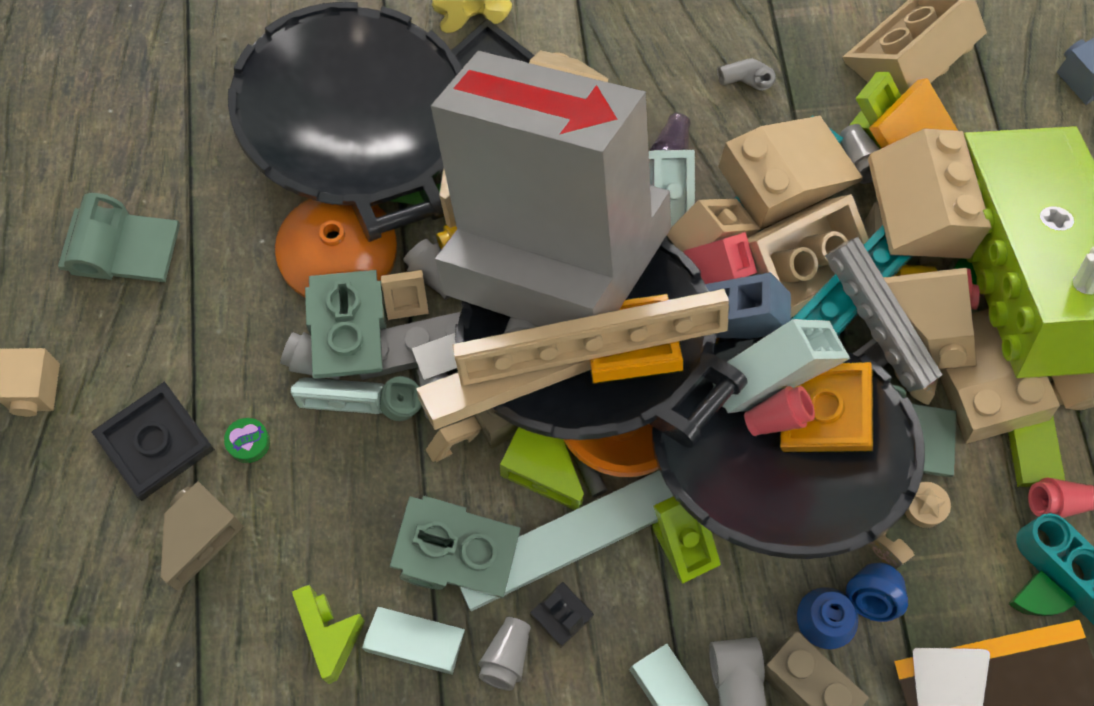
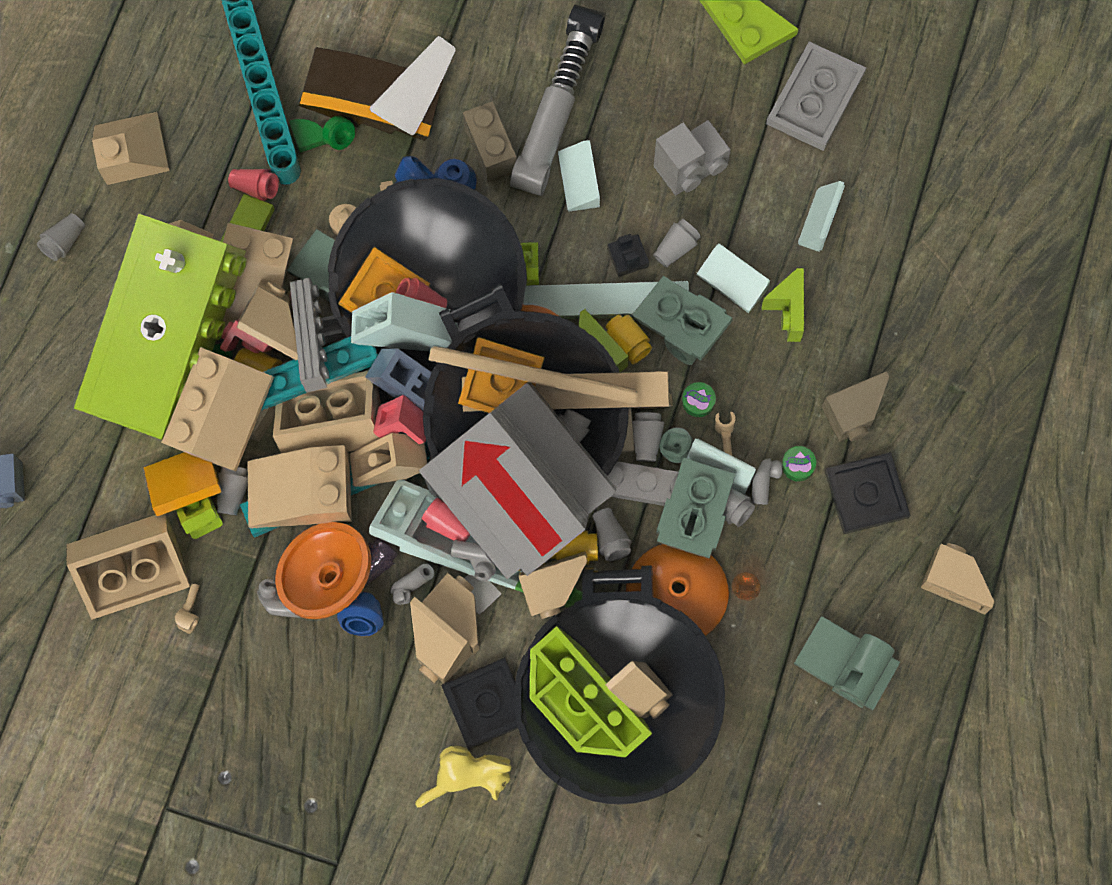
camera: 150 degrees left, 5 degrees up
tan plate [381,270,429,320] -> none
white sticker [411,333,457,380] -> none
none -> tan hand [175,584,200,634]
none -> orange dish [275,522,371,619]
none -> green tile [322,116,355,150]
none -> blue cone [337,592,384,636]
none -> lime wedge [530,626,652,757]
none -> yellow brick [605,315,652,364]
none -> tan slope [605,661,673,719]
none -> green tile [682,382,716,417]
none -> tan hand [715,412,735,456]
none -> clear orange hinge [732,572,761,601]
none -> light grey arm [751,458,782,505]

